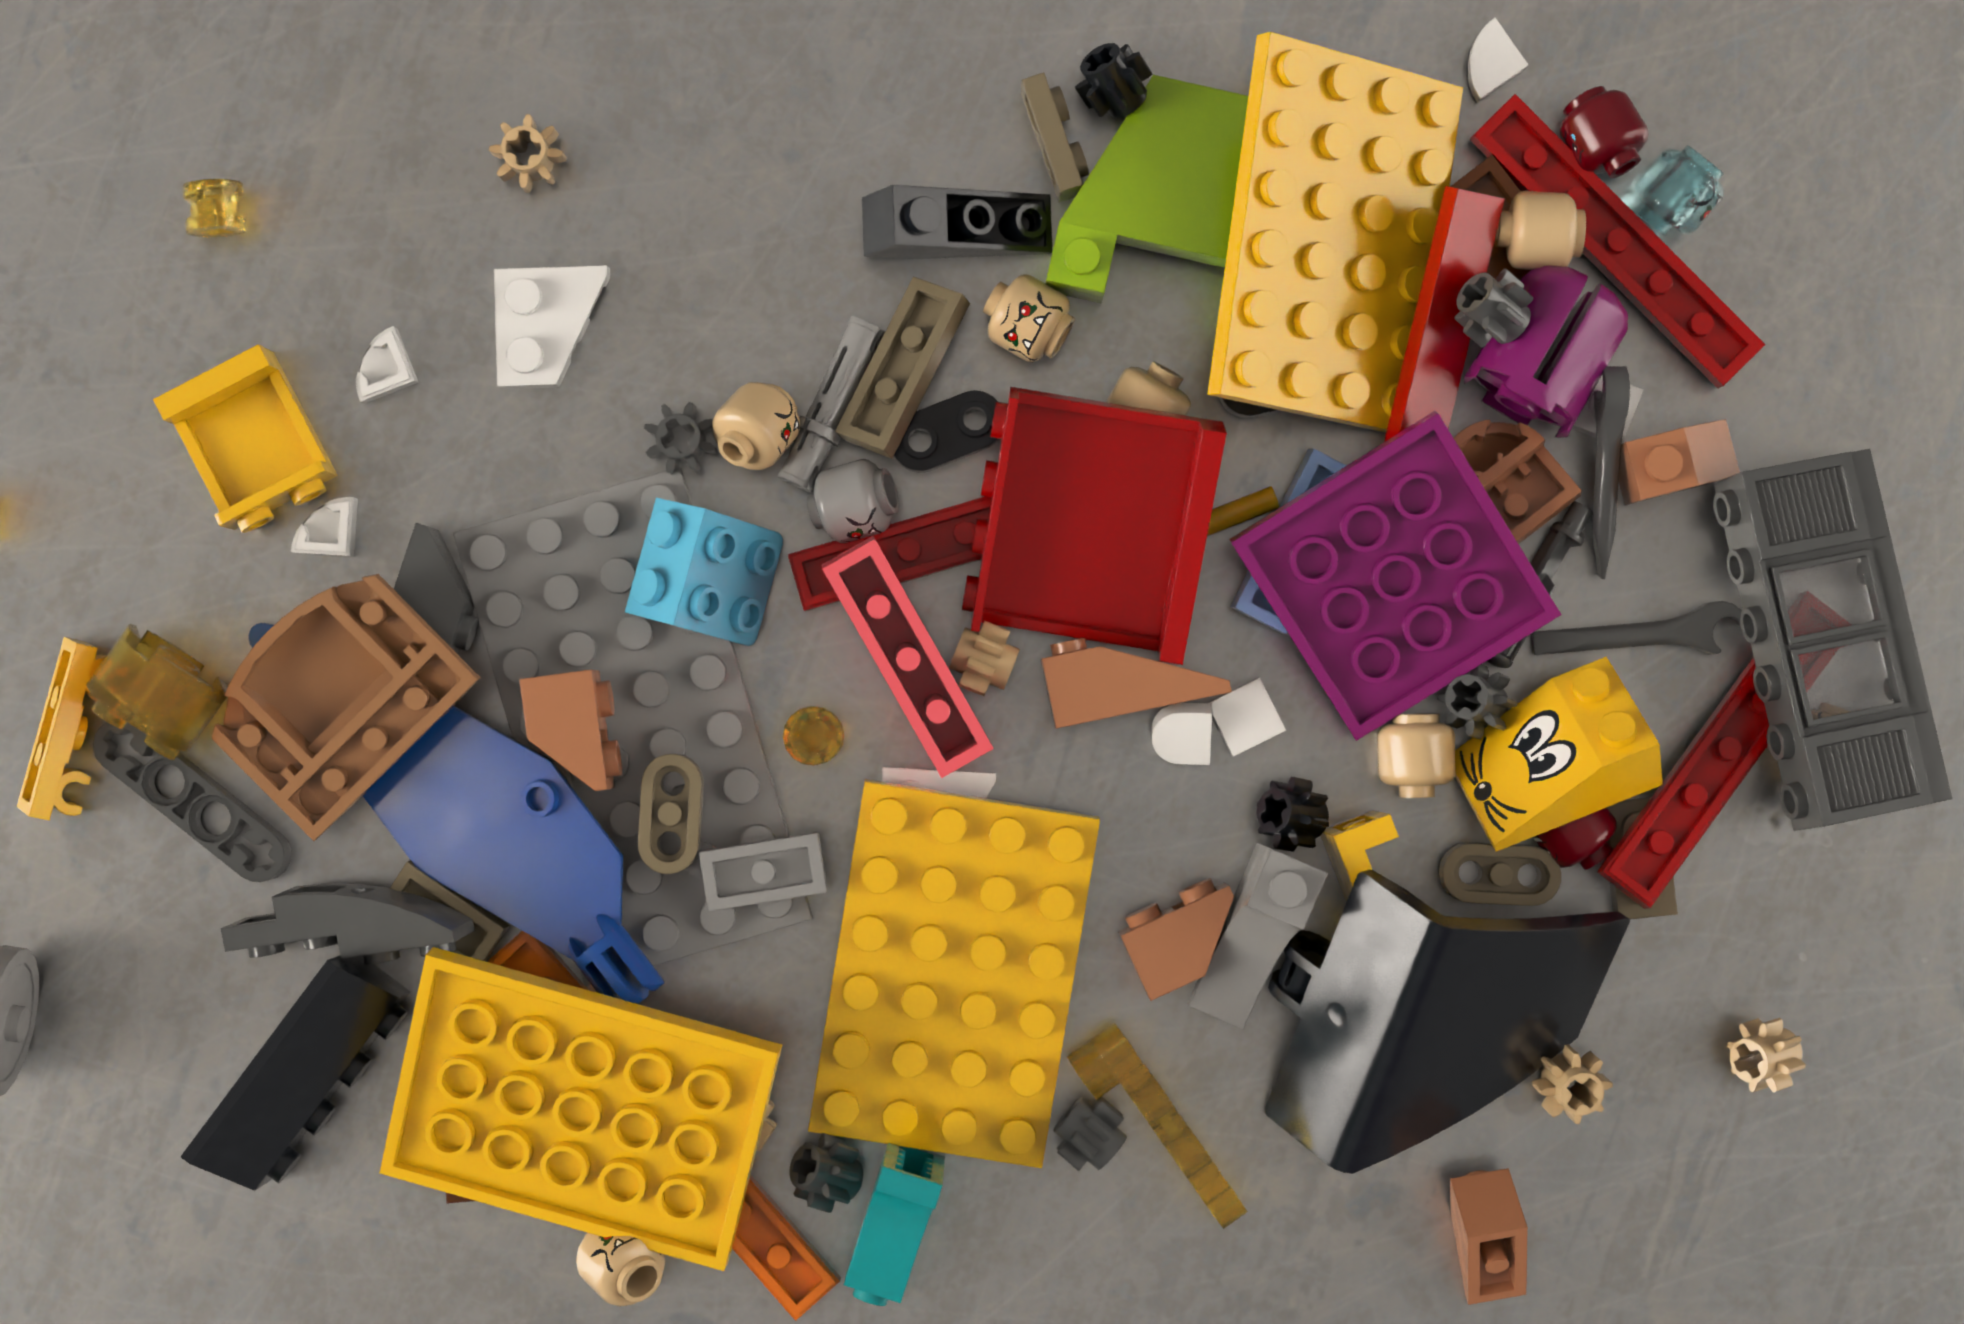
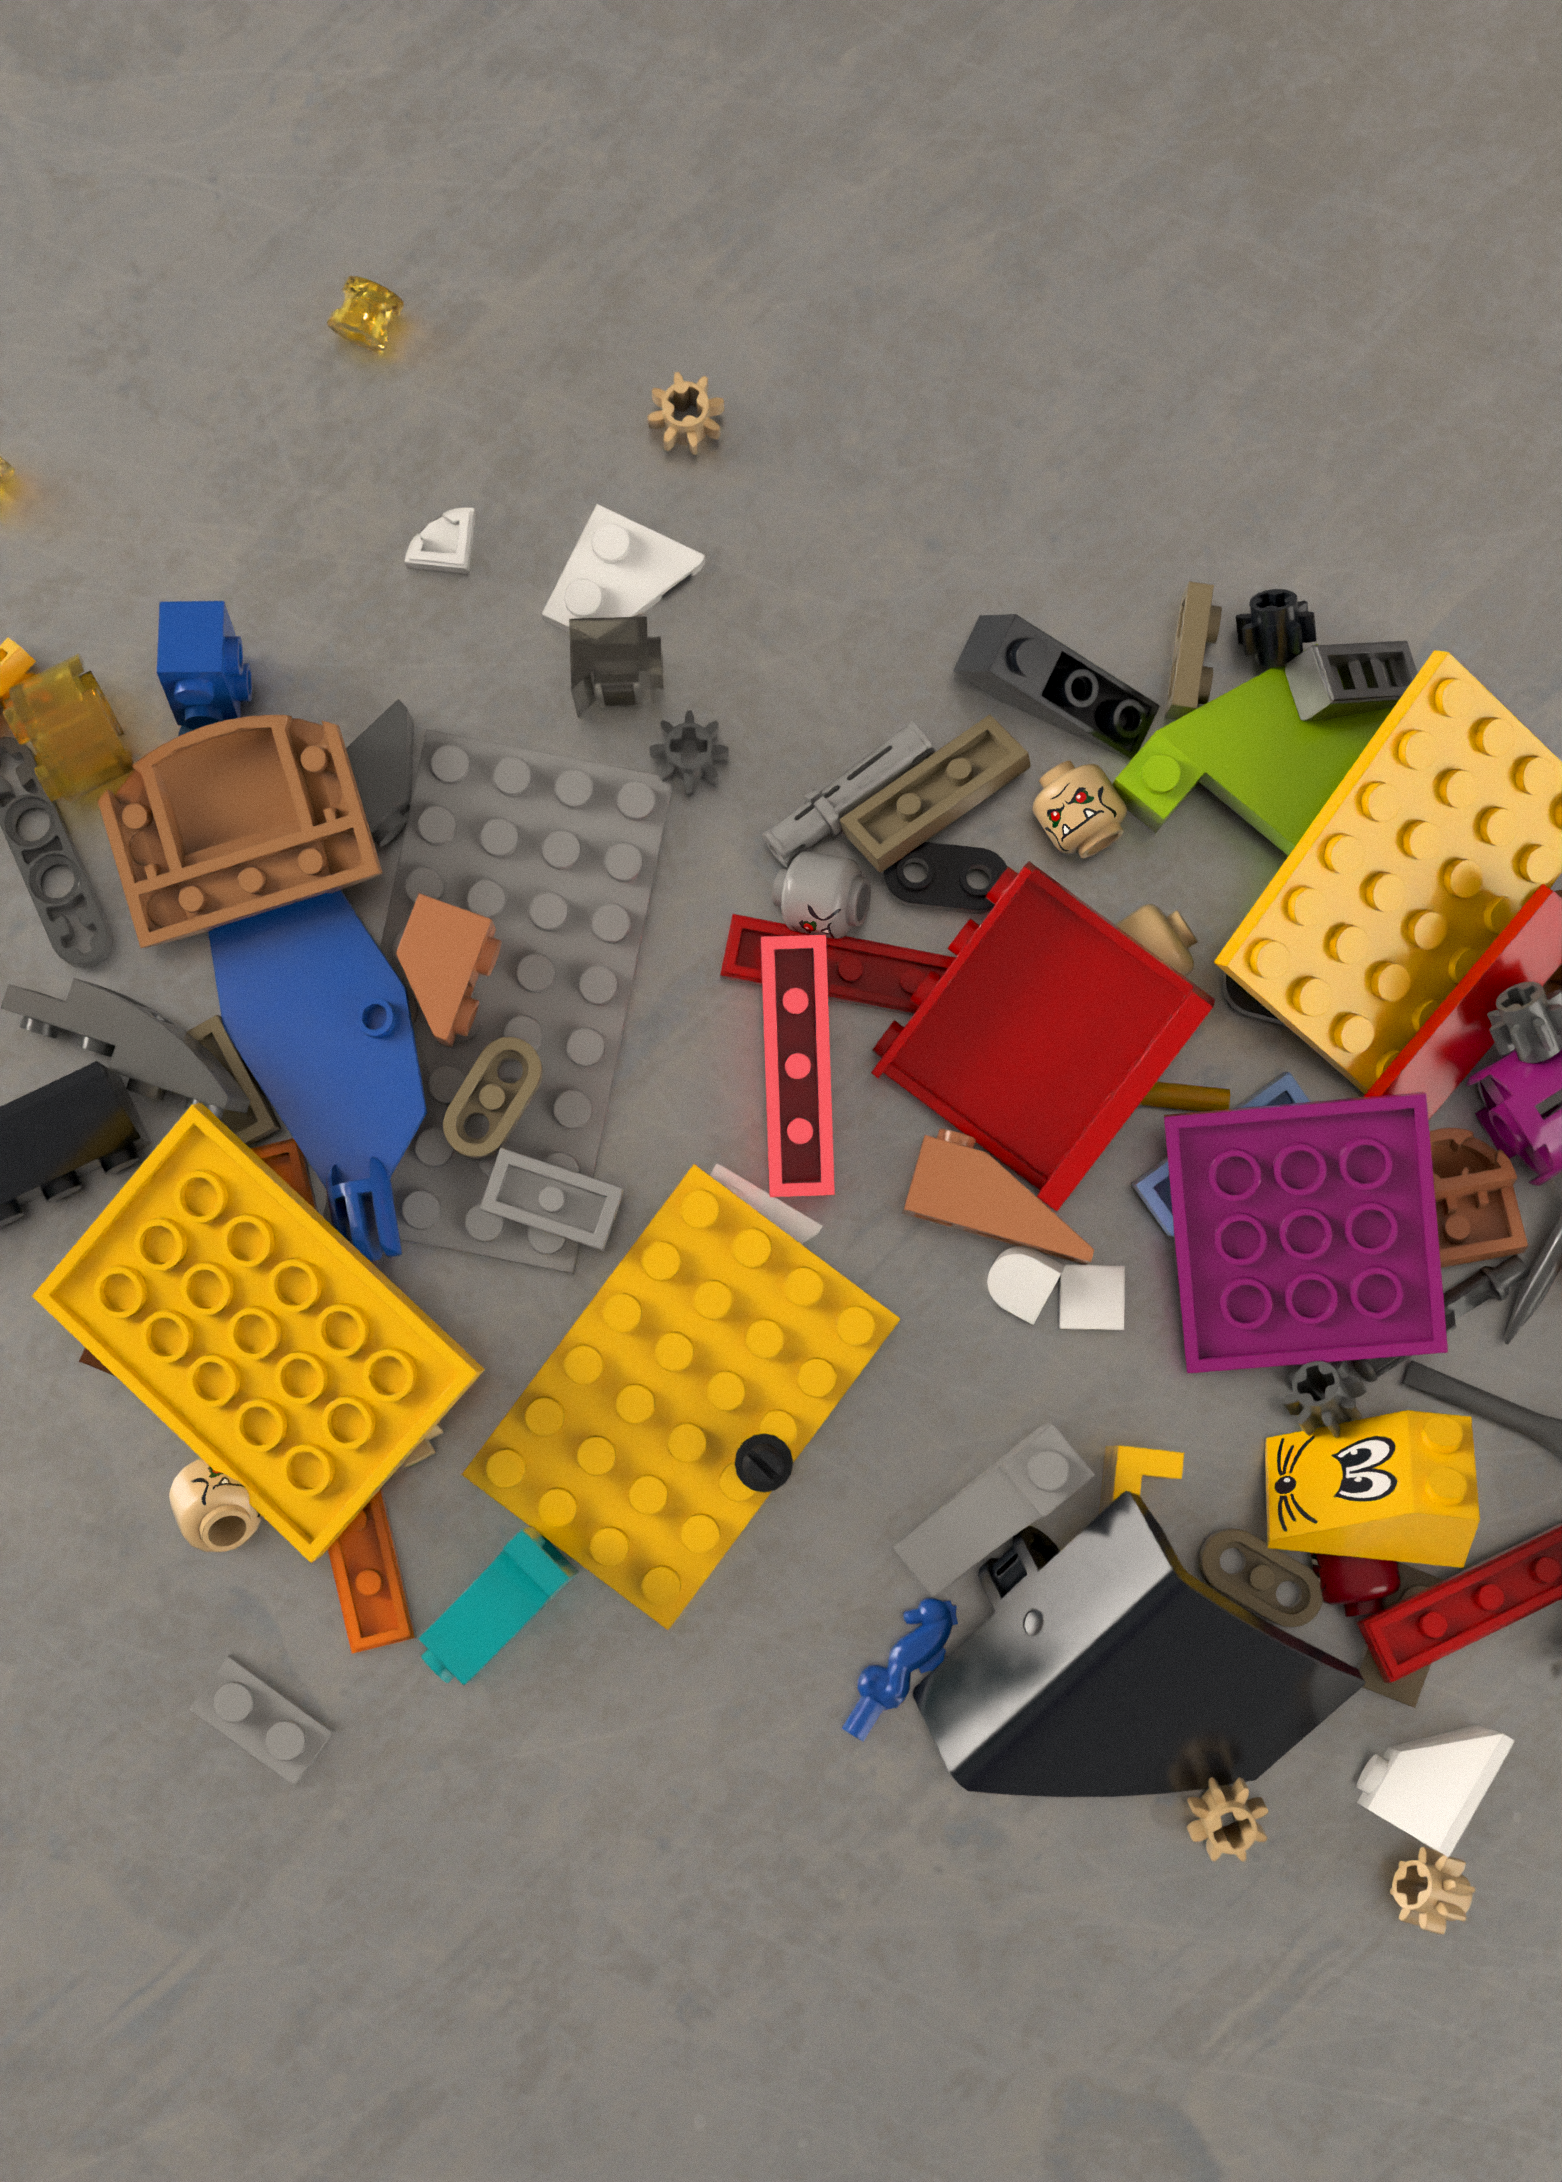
camera: 25 degrees right, 5 degrees down
yellow panel [153,344,338,533] -> none
white tile [291,497,358,557] -> none
medium azure bracket [625,497,783,646] -> none
tan head [712,382,800,470] -> none
clear yellow wheel [783,706,845,766] -> none
dark grey gear [789,1133,863,1213] -> none
tan gear [949,620,1020,696] -> none
dark grey gear [1053,1096,1127,1171] -> none
clear yellow beam [1066,1022,1248,1229] -> none
nougat slope [1118,878,1234,1001] -> none
black gear [1256,776,1329,852] -> none
tan head [1377,713,1455,798] -> none
nougat slope [1450,1168,1528,1305] -> none
none -> blue brick [157,601,252,730]
none -> clear smoke window [569,617,664,717]
none -> black piece [735,1434,793,1492]
none -> blue animal [842,1598,958,1742]
none -> flat silver slope [1285,641,1418,721]
none -> white slope [1357,1724,1515,1857]

